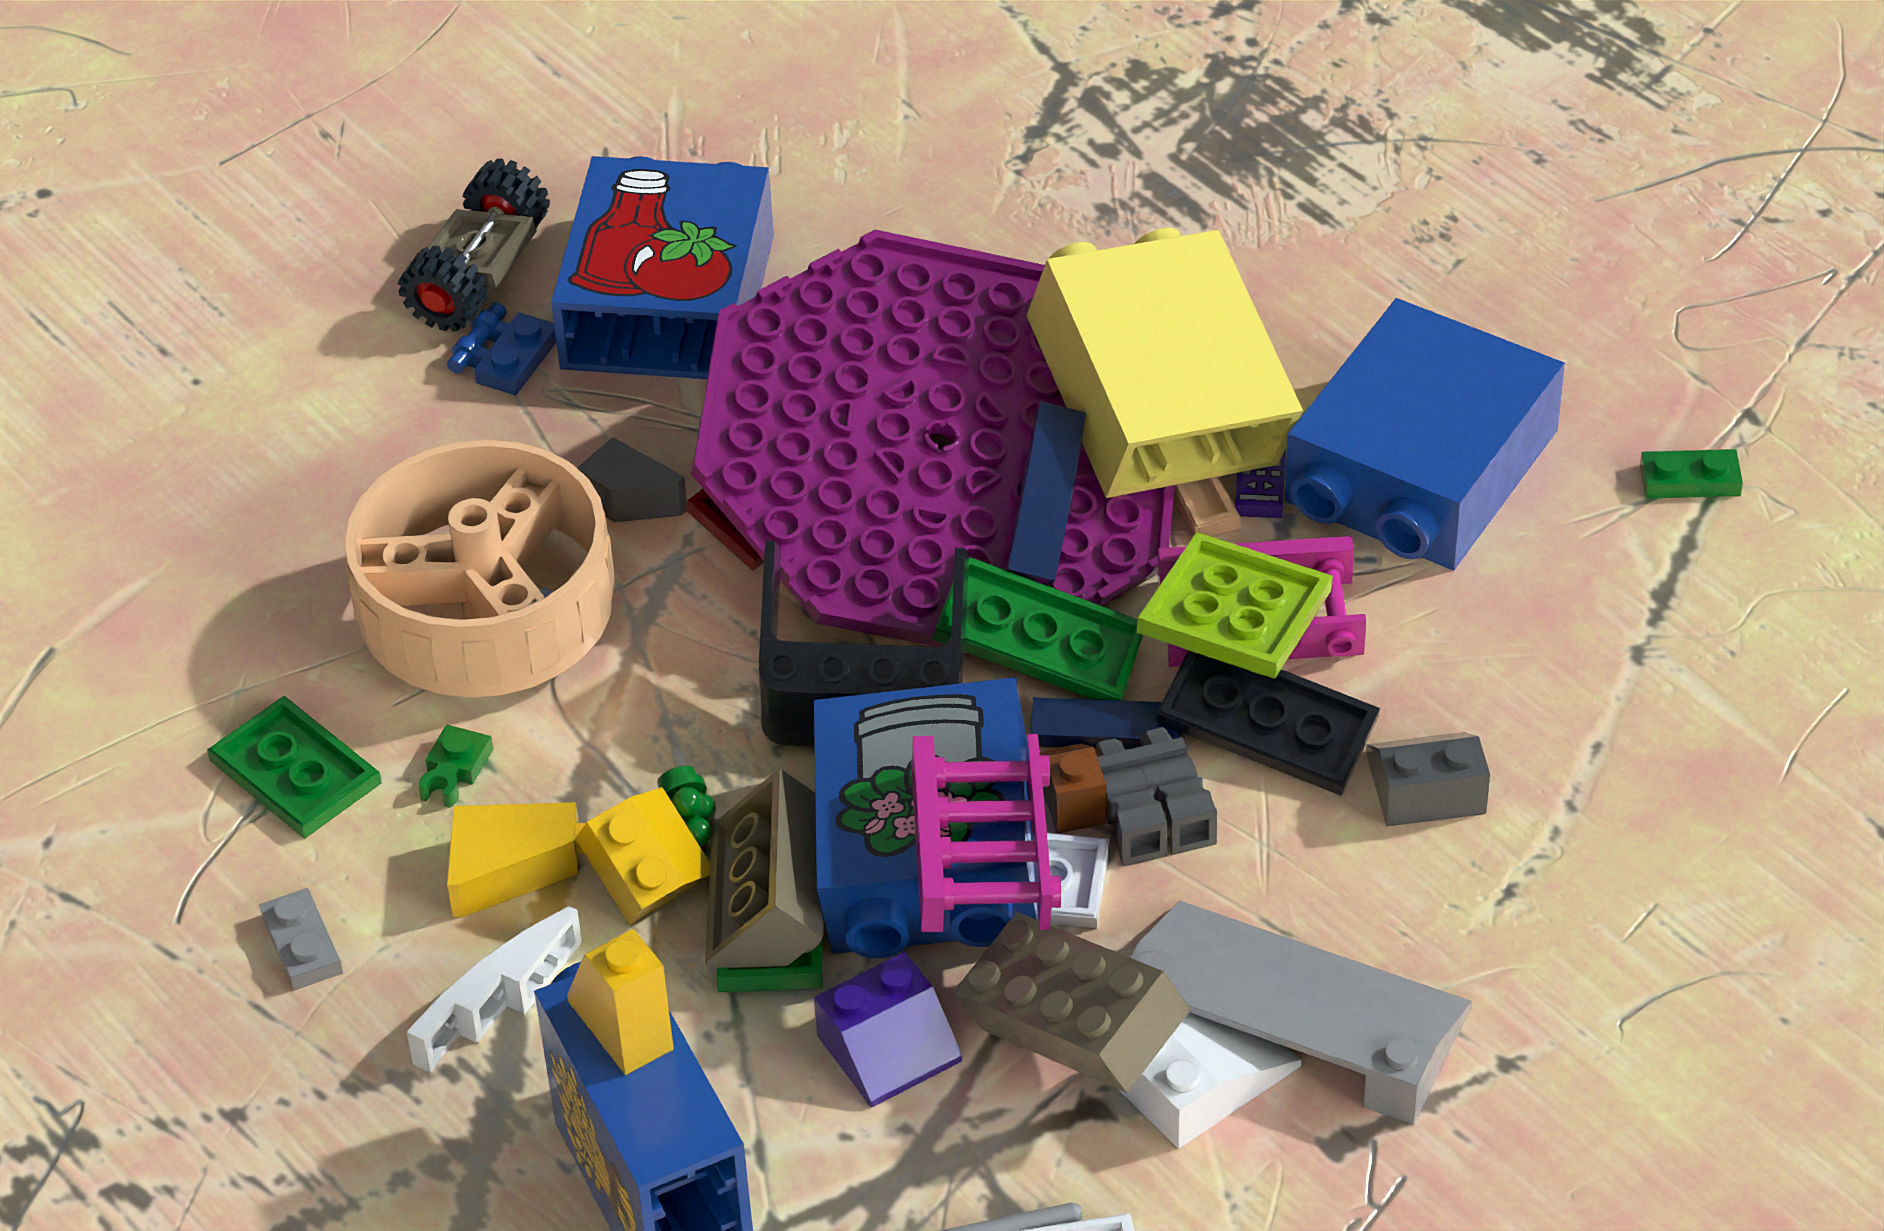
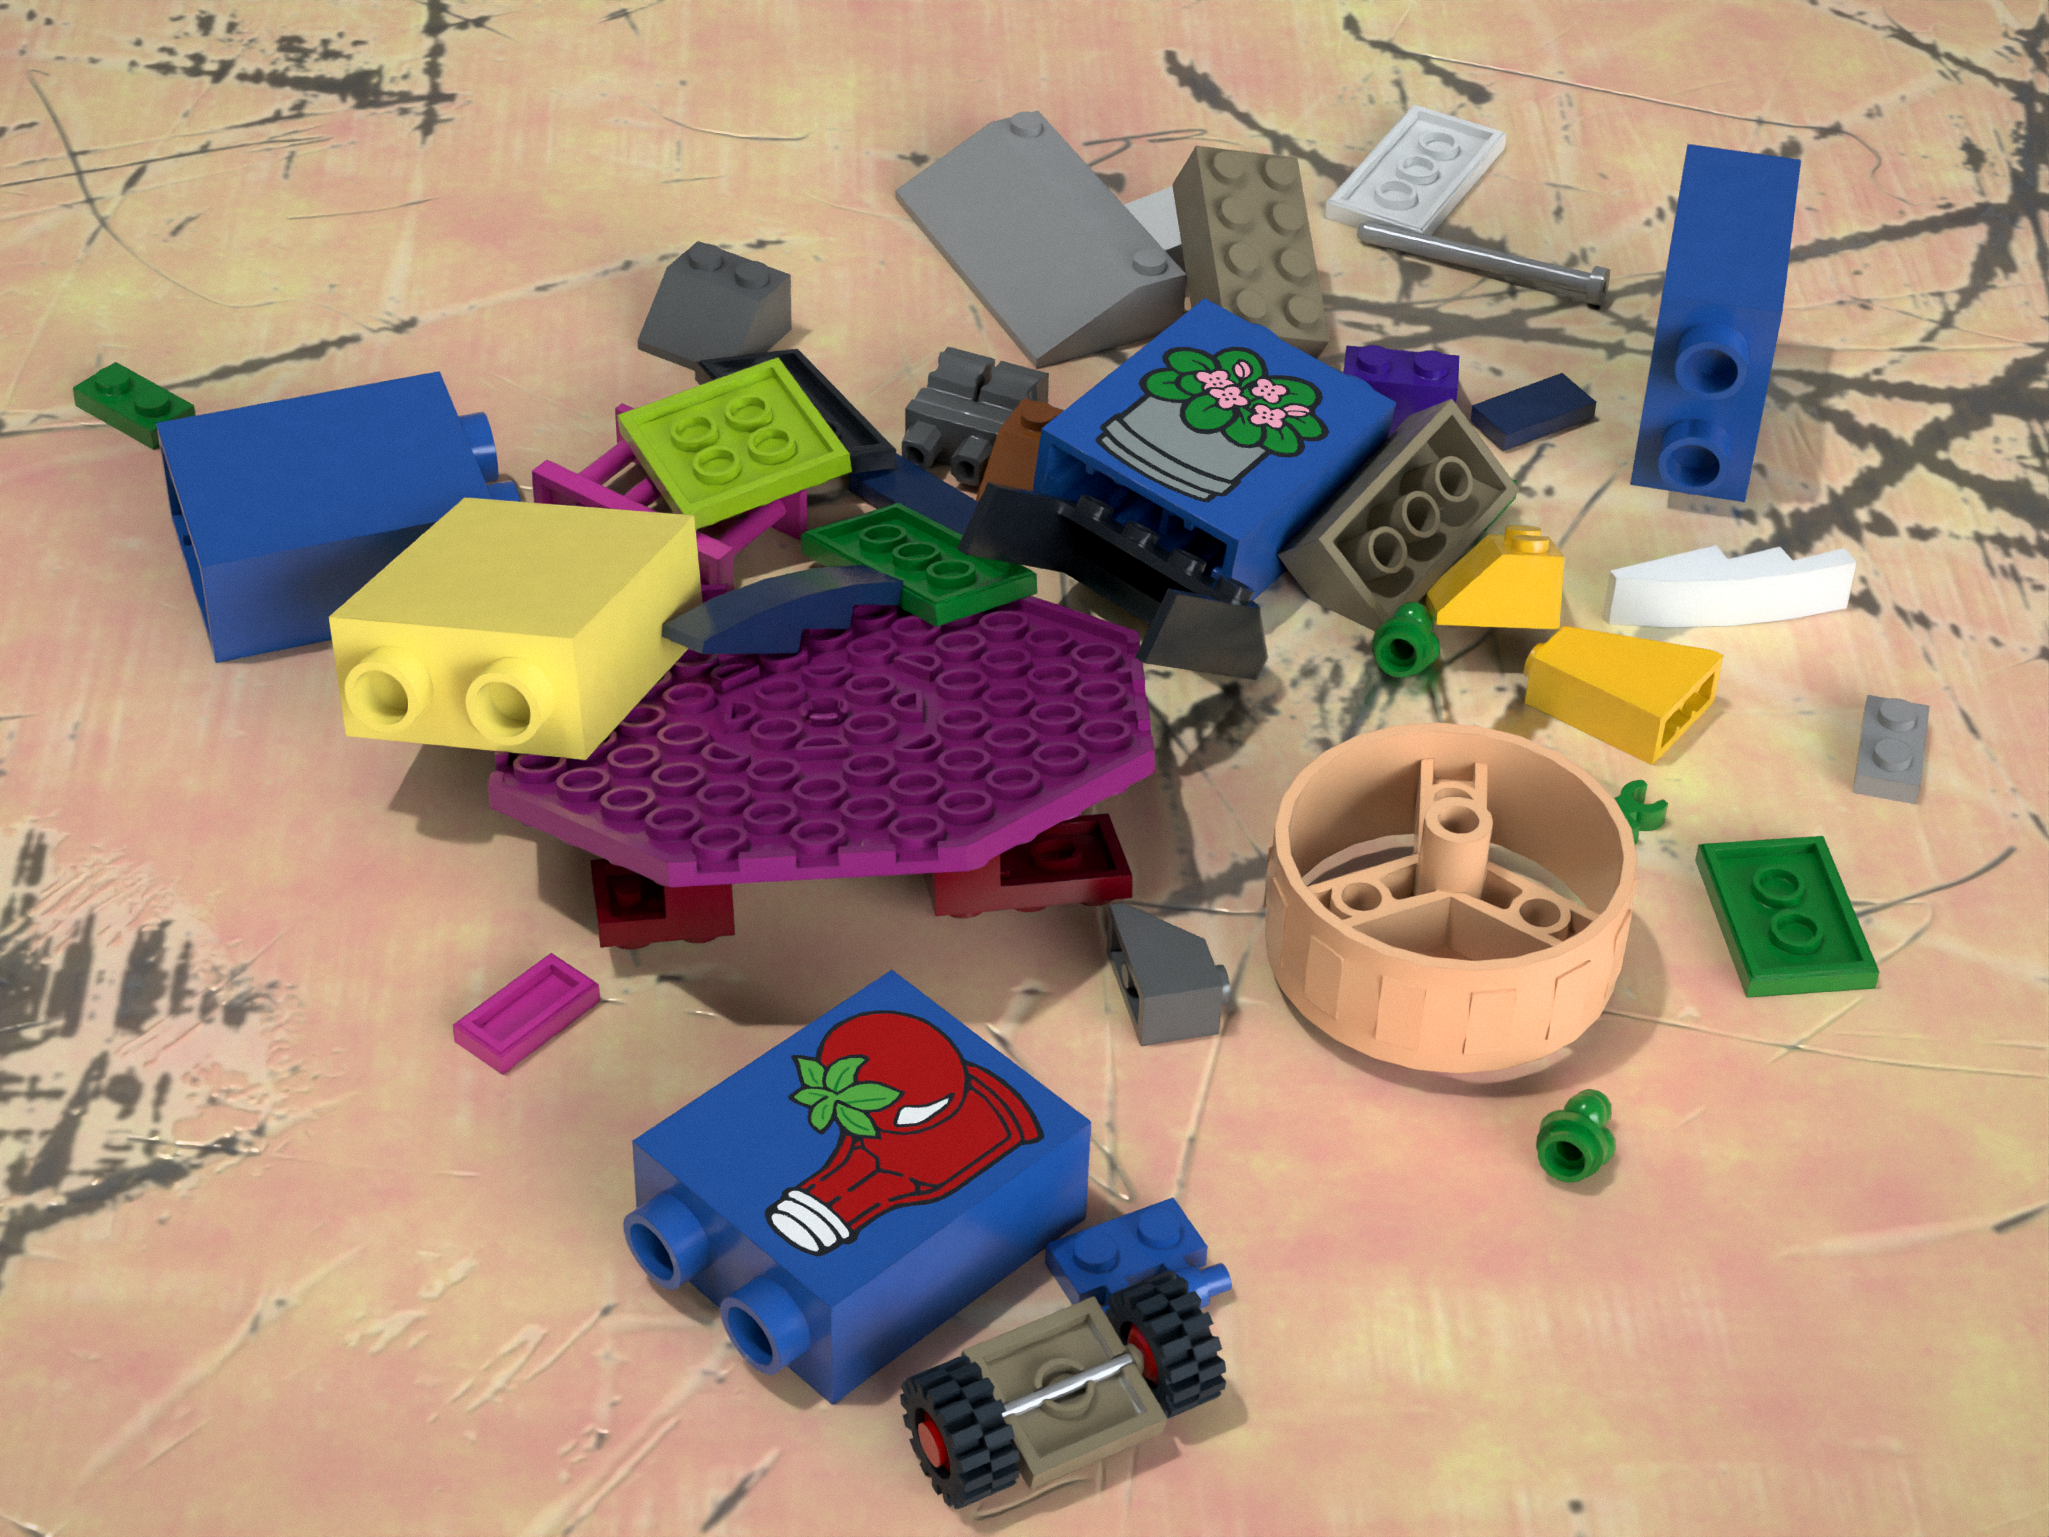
camera: 145 degrees left, 5 degrees down
yellow slope [567,928,674,1075] -> none
dark pink fence [911,734,1061,932] -> none
none -> dark blue tile [1470,373,1596,451]
none -> green piece [1536,1089,1616,1183]

